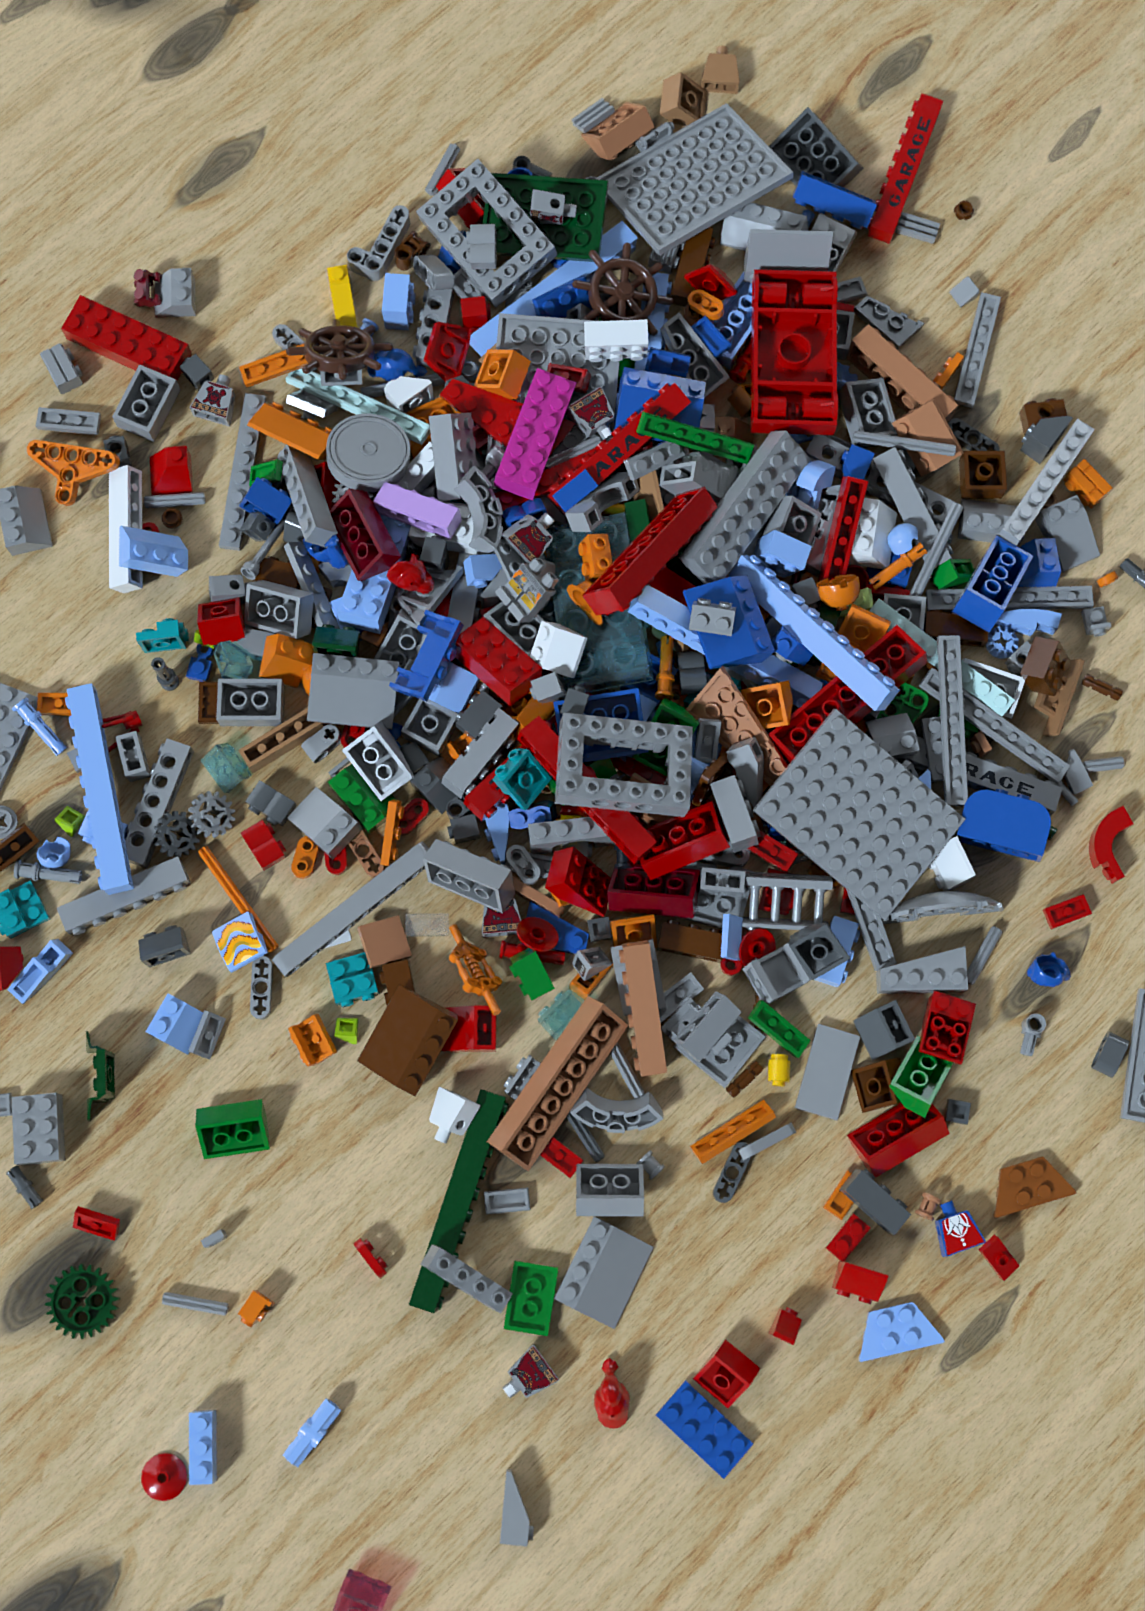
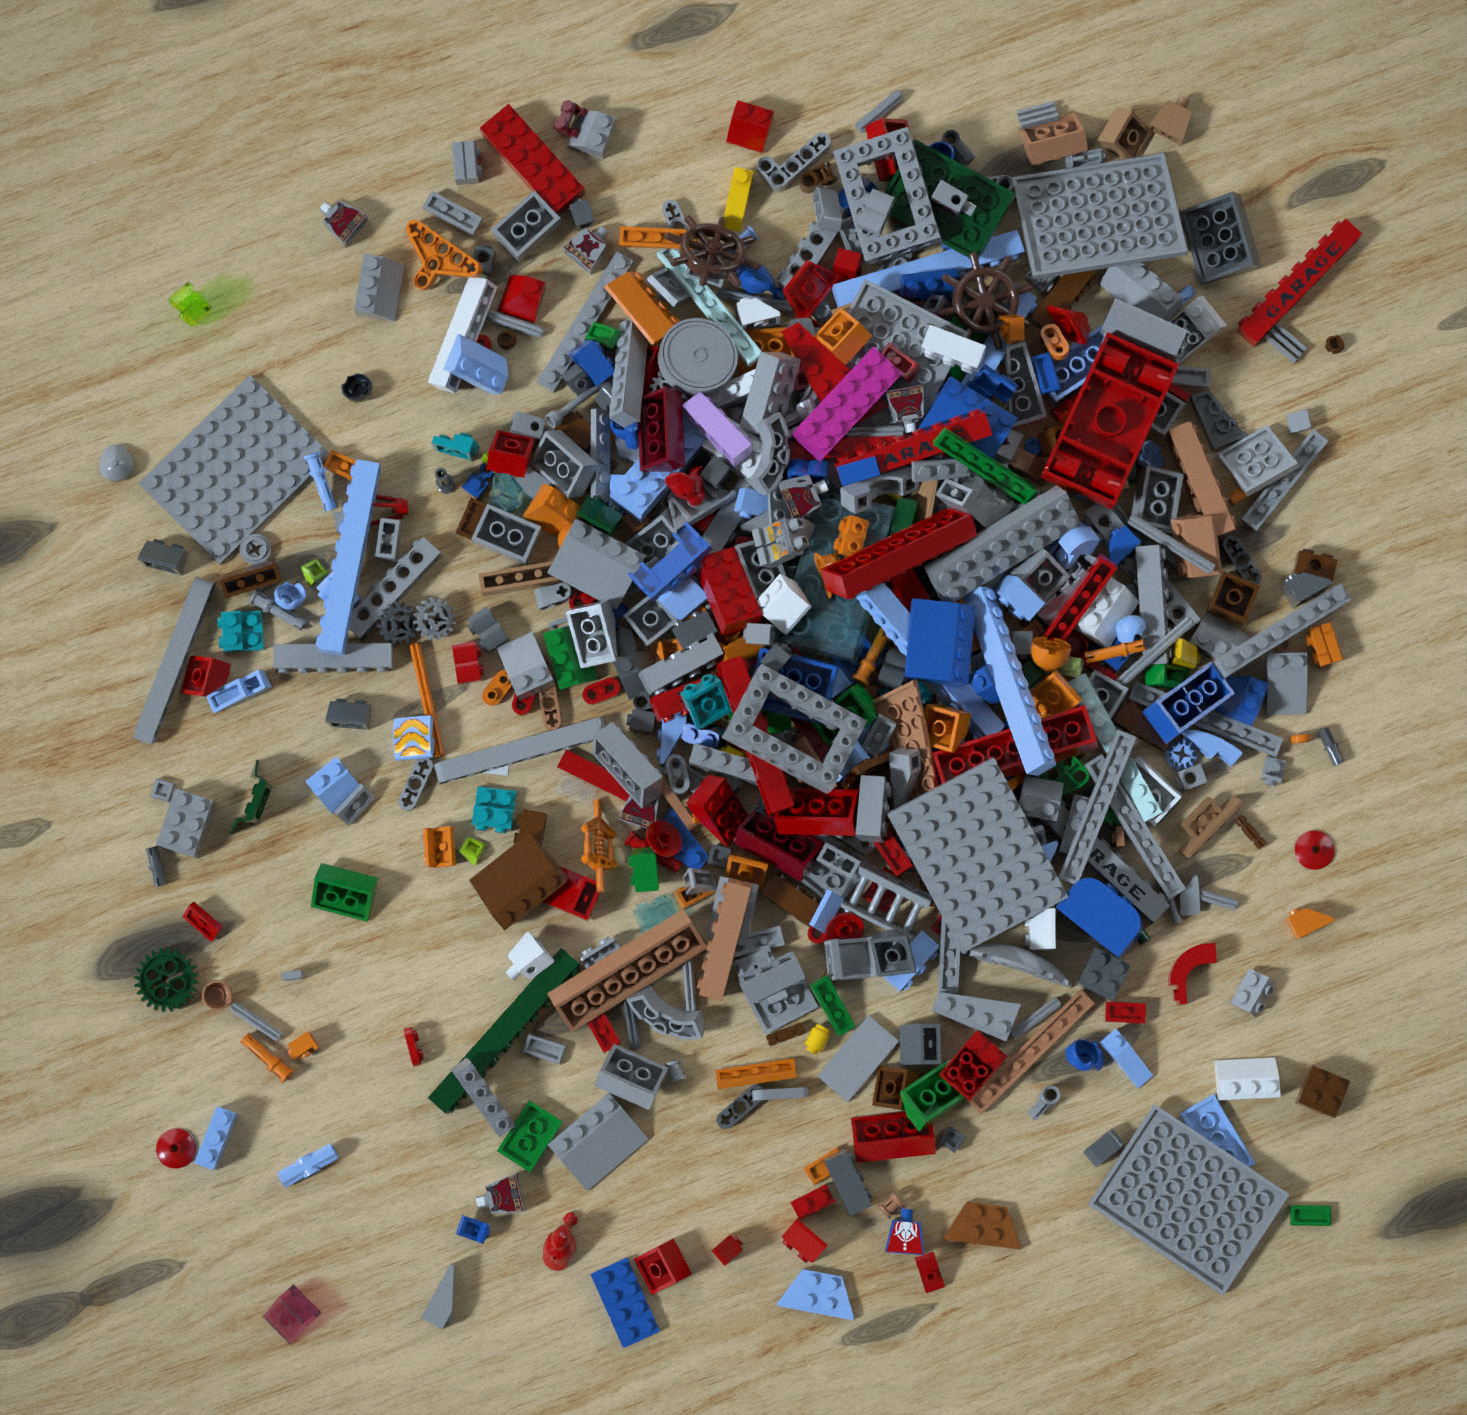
camera: 30 degrees right, 5 degrees up
clear light blue bracket [200,743,251,794] -> none
nougat tile [357,915,412,969] -> none
orange plate [380,799,404,866] -> none
light blue brick [382,273,416,330] -> none
light grey bracket [689,598,736,636] -> none
blue brick [793,171,877,229] -> none
reddish brown brick [1020,636,1070,697] -> none
none -> nougat hair [202,980,232,1010]
none -> orange pin [240,1033,294,1084]
none -> black hair [341,373,373,403]
none -> blue bracket [456,1215,490,1244]
none -> red tile [557,750,630,802]
none -> red slope [726,100,774,154]
none -> nougat plate [966,989,1095,1115]
none -> orange brick [999,314,1024,345]
none -> blue plate [1024,438,1042,457]
none -> dark grey brick [1076,947,1131,1002]
none -> light blue slope [1099,1029,1153,1088]
none -> yellow slope [1170,639,1201,669]
none -> light grey plate [1217,425,1299,496]

